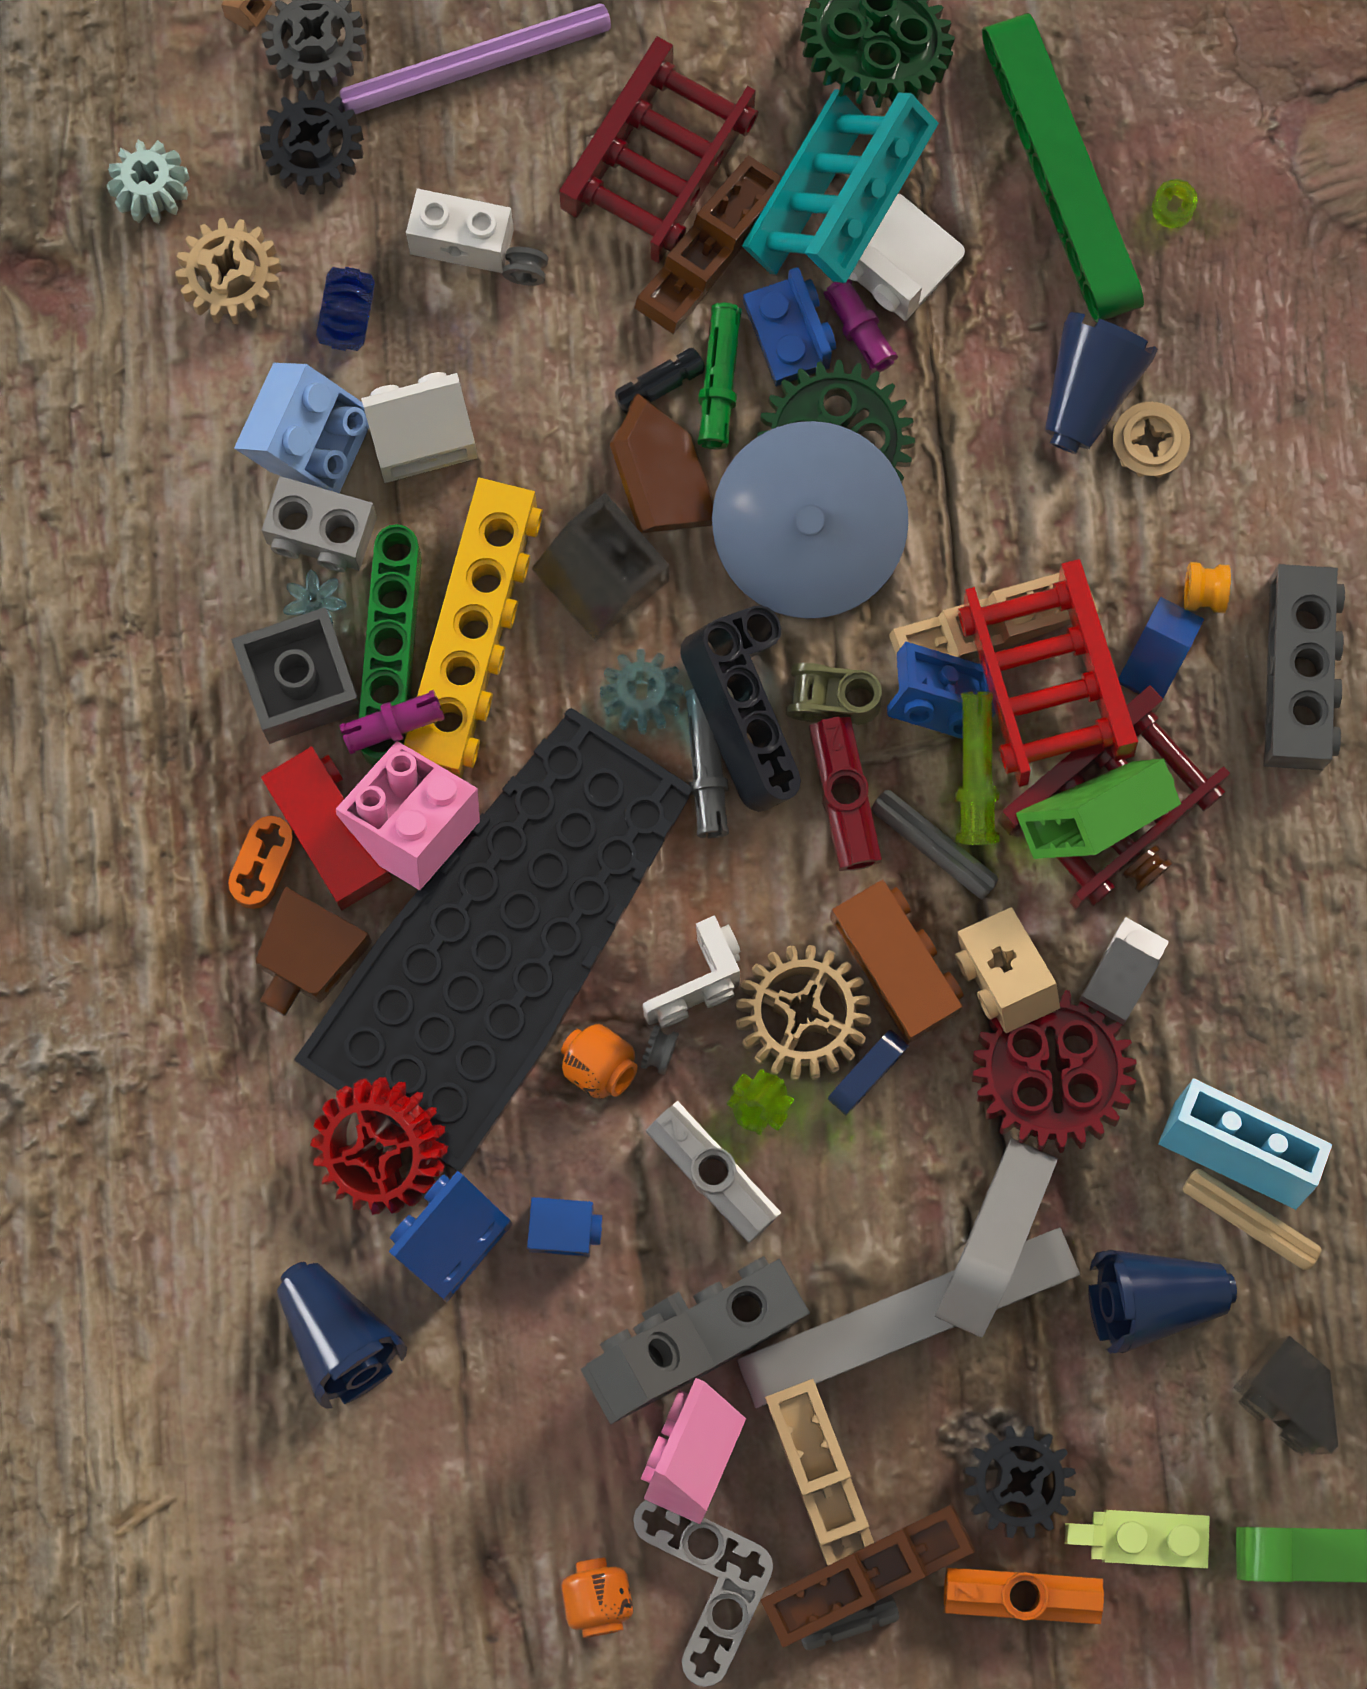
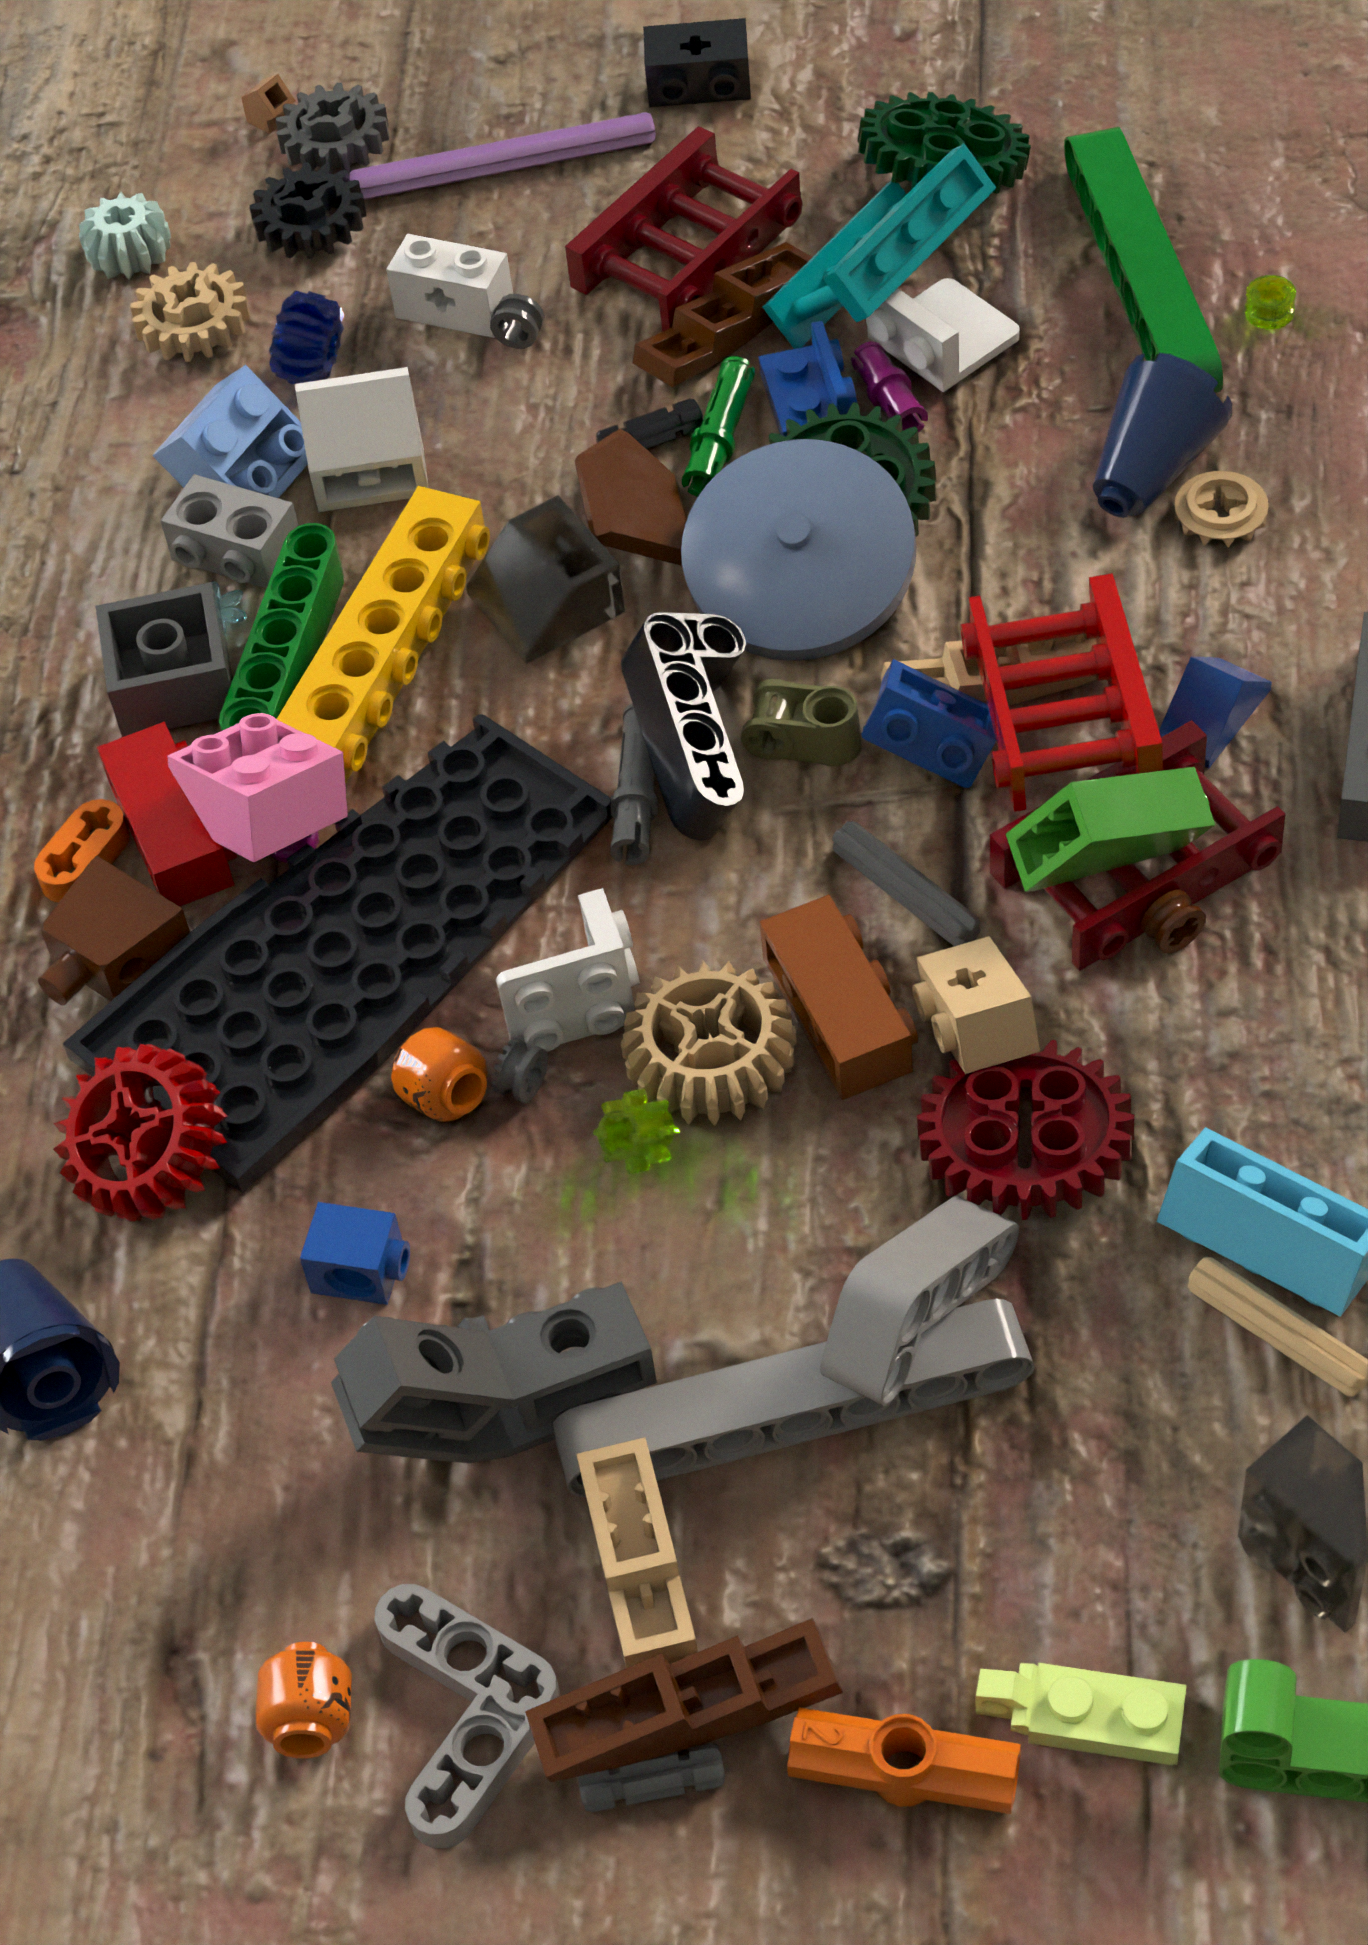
camera: 15 degrees right, 25 degrees down
magenta pin [340,689,445,755] -> none
blue slope [389,1171,513,1302] -> none
clear light blue gear [600,648,684,734] -> none
bright pink slope [641,1378,746,1524] -> none
light grey piece [646,1101,781,1243] -> none
dark red piece [808,717,882,871] -> none
dark blue beam [827,1029,909,1116] -> none
clear neon green pin [955,691,1000,845] -> none
black gear [963,1425,1076,1538] -> none
flat silver slope [1079,917,1169,1025] -> none
dark blue cone [1088,1250,1237,1354] -> none
light orange wheel [1184,562,1231,613] -> none

